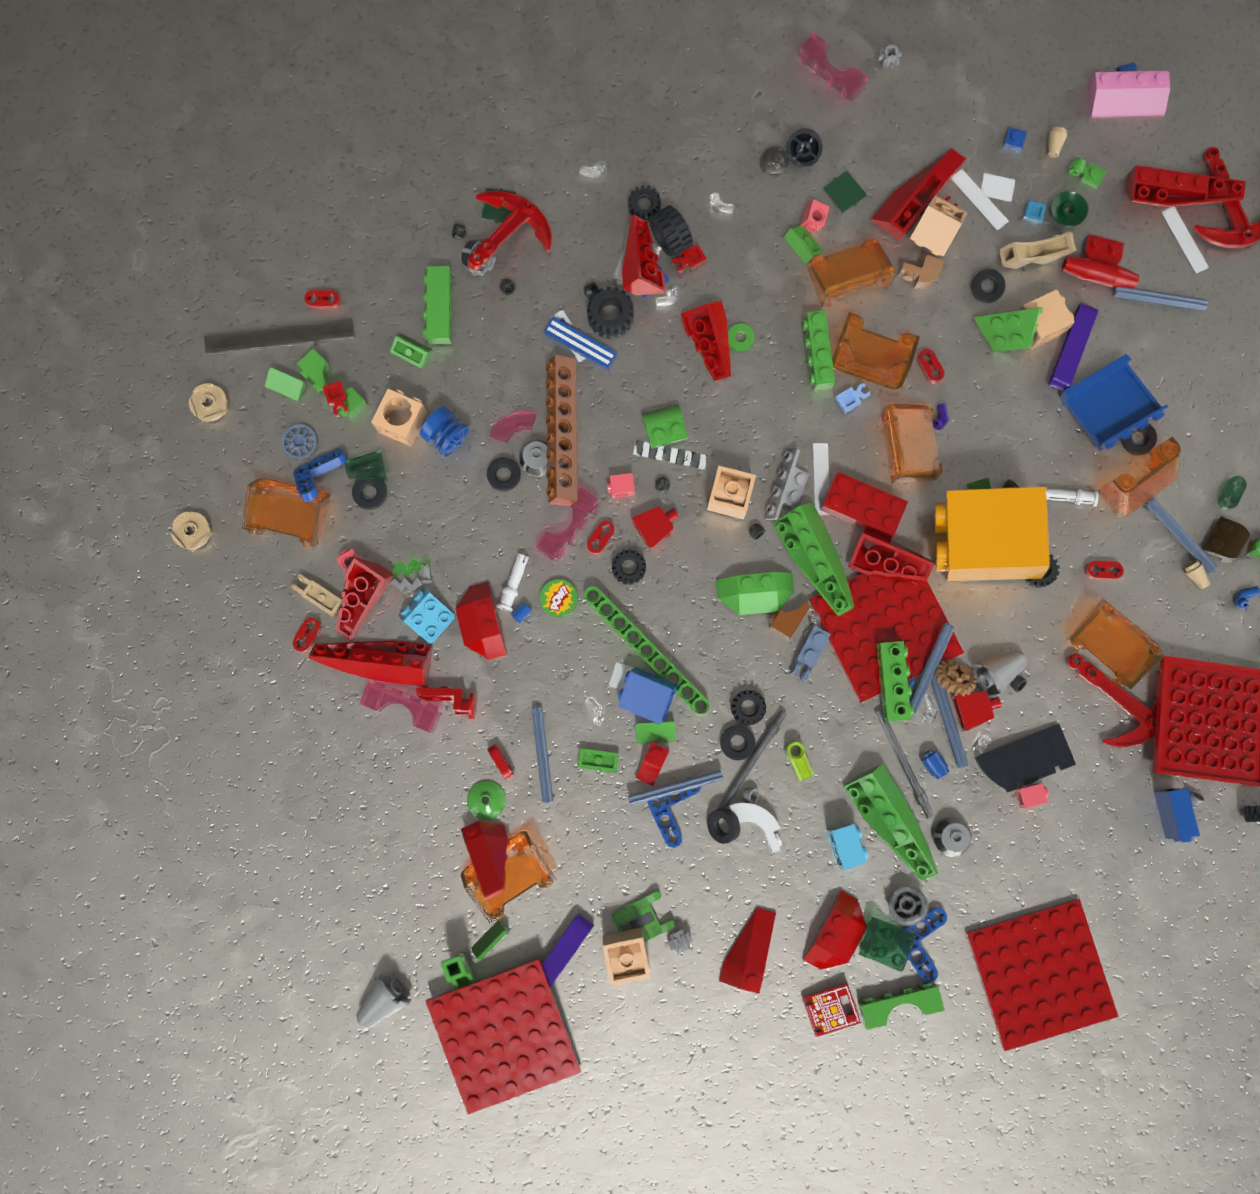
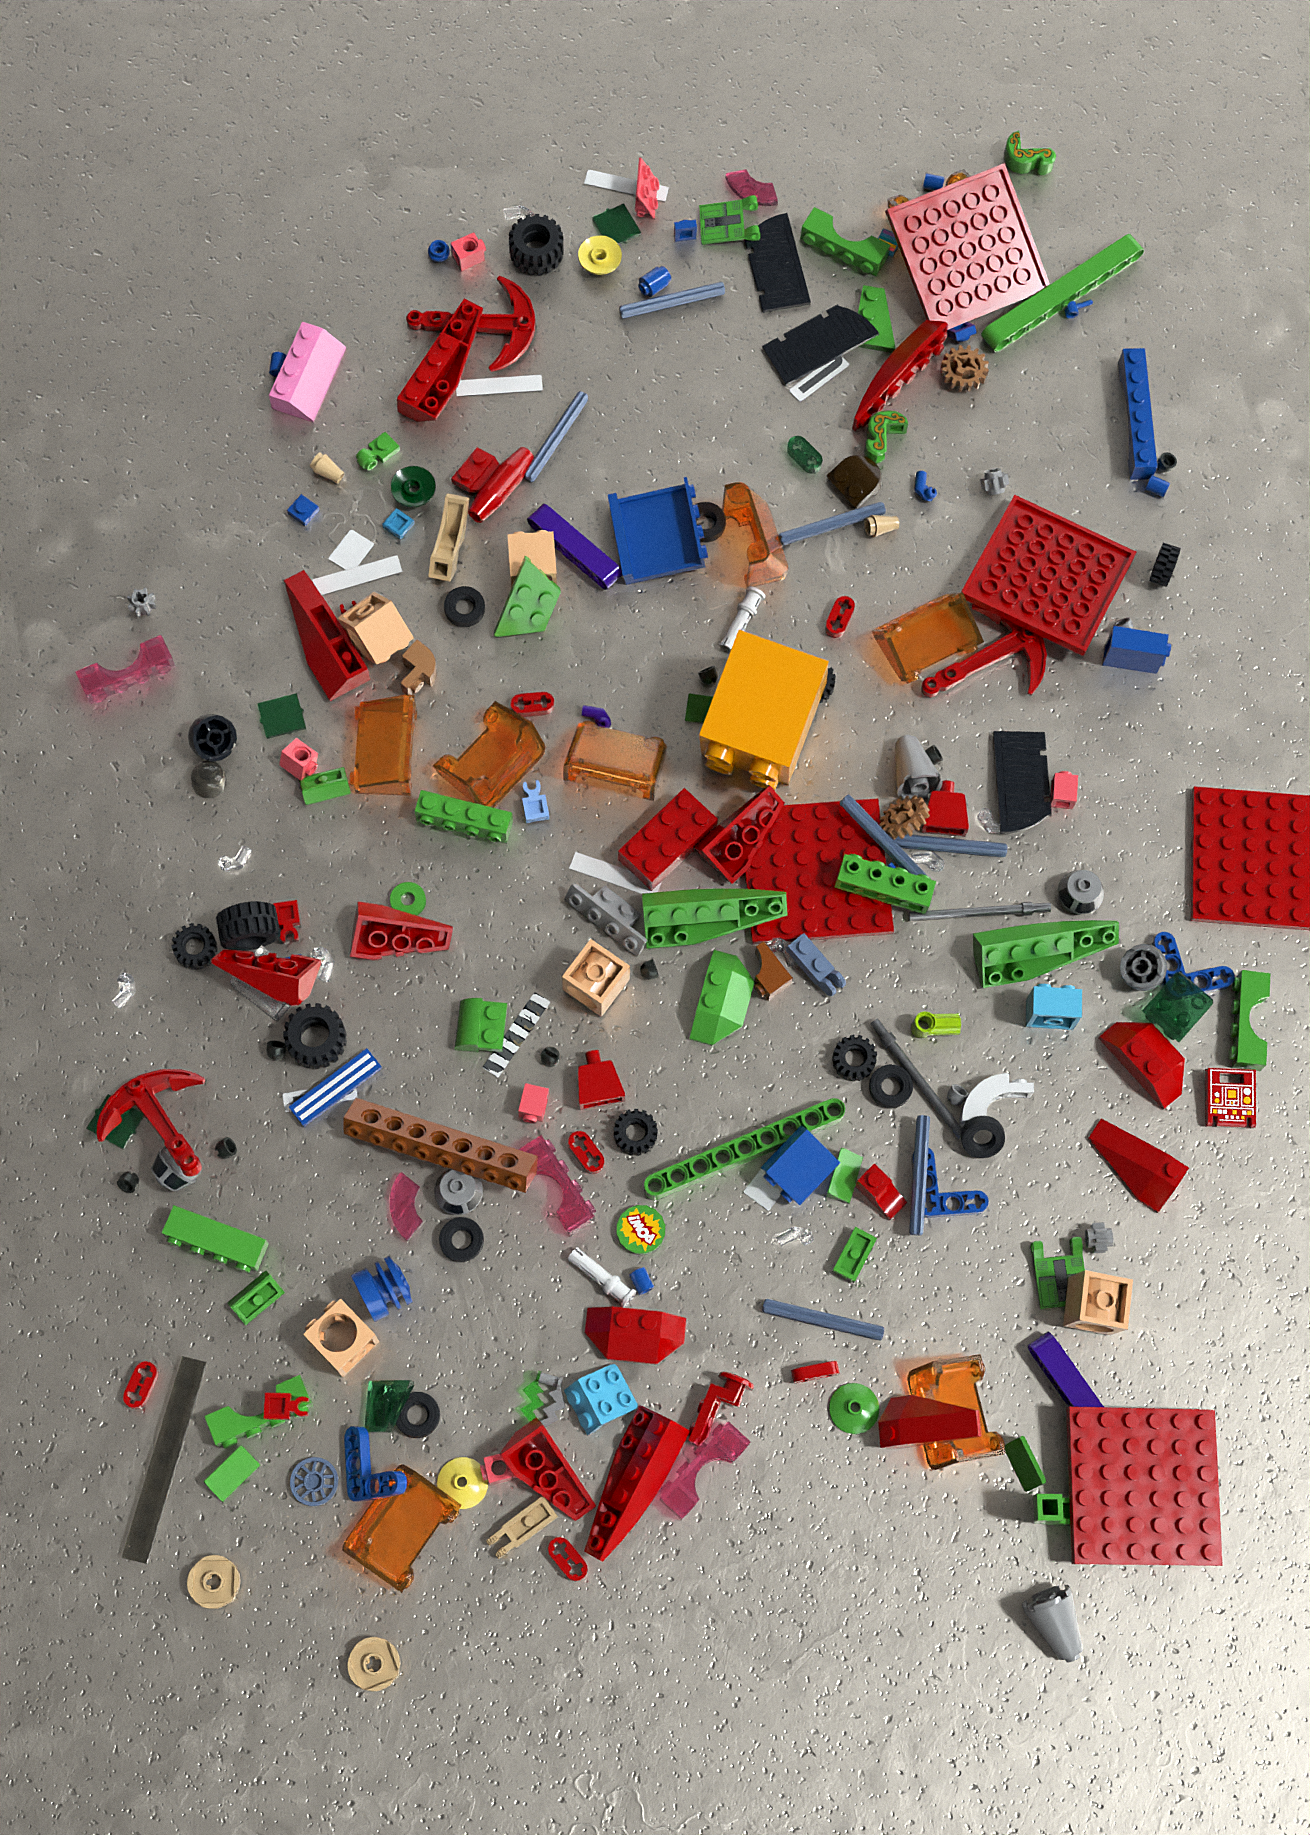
camera: 75 degrees left, 10 degrees down
blue brick [921,749,949,780] -> none
none -> light yellow dish [437,1457,488,1509]

